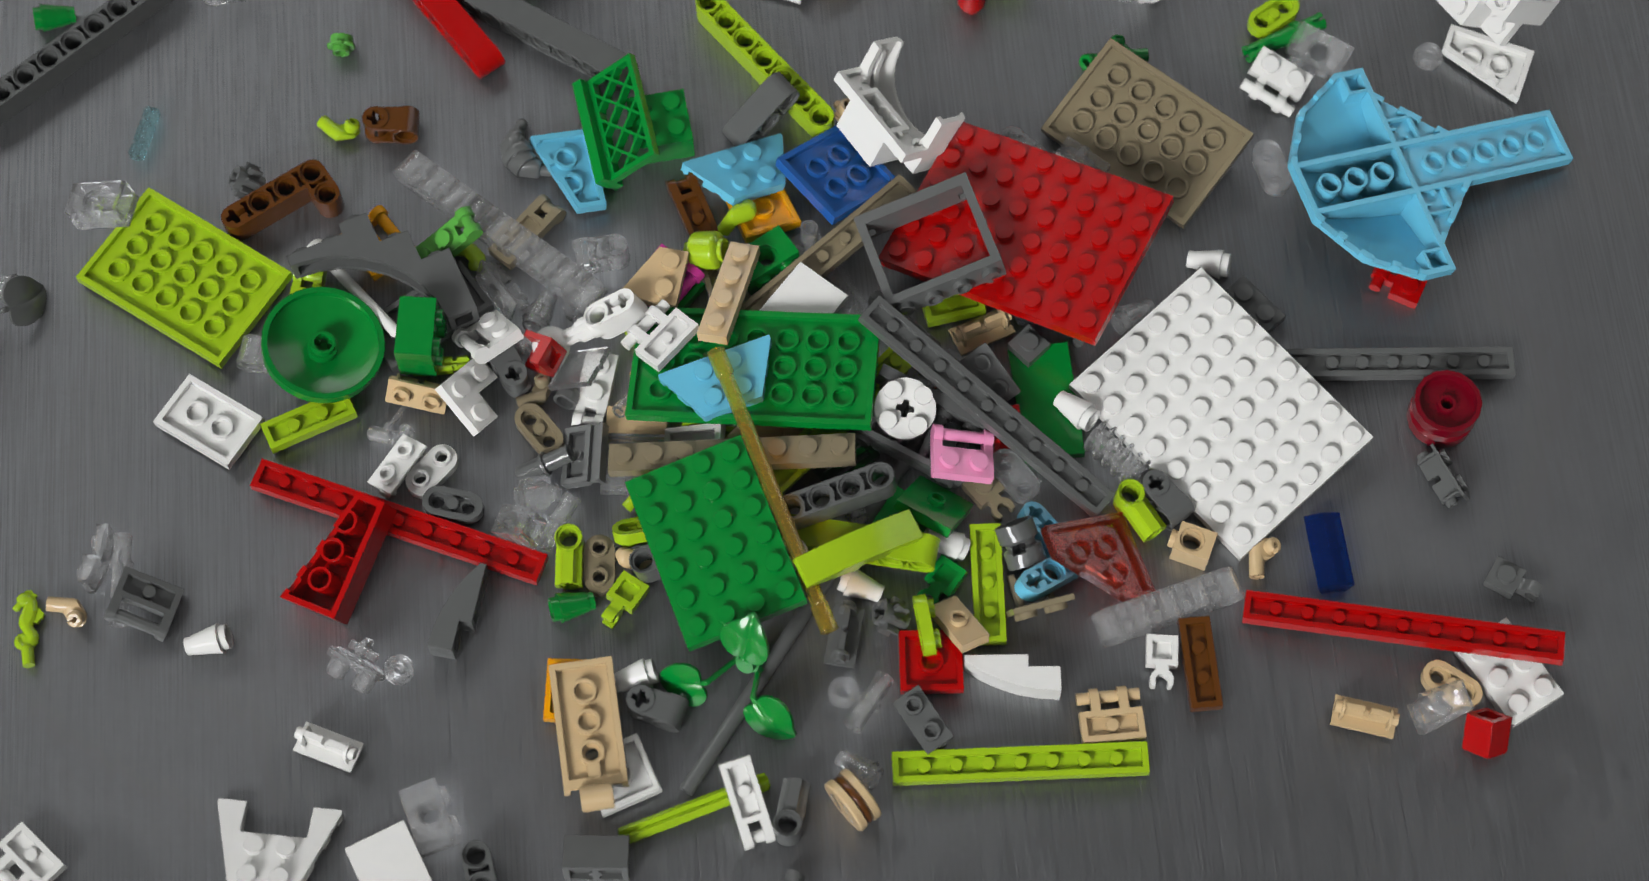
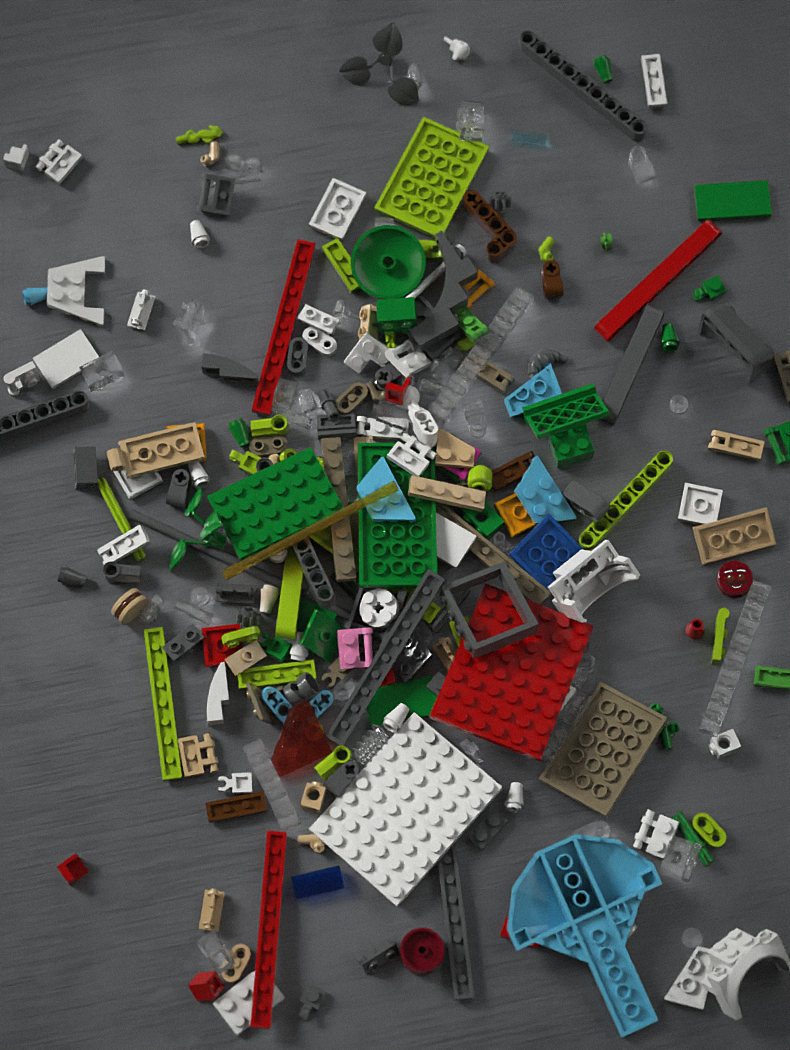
camera: 85 degrees right, 5 degrees up
red wedge [280,492,397,625] -> none
lime arm [717,199,757,236] -> none
lime slope [793,509,923,588] -> none

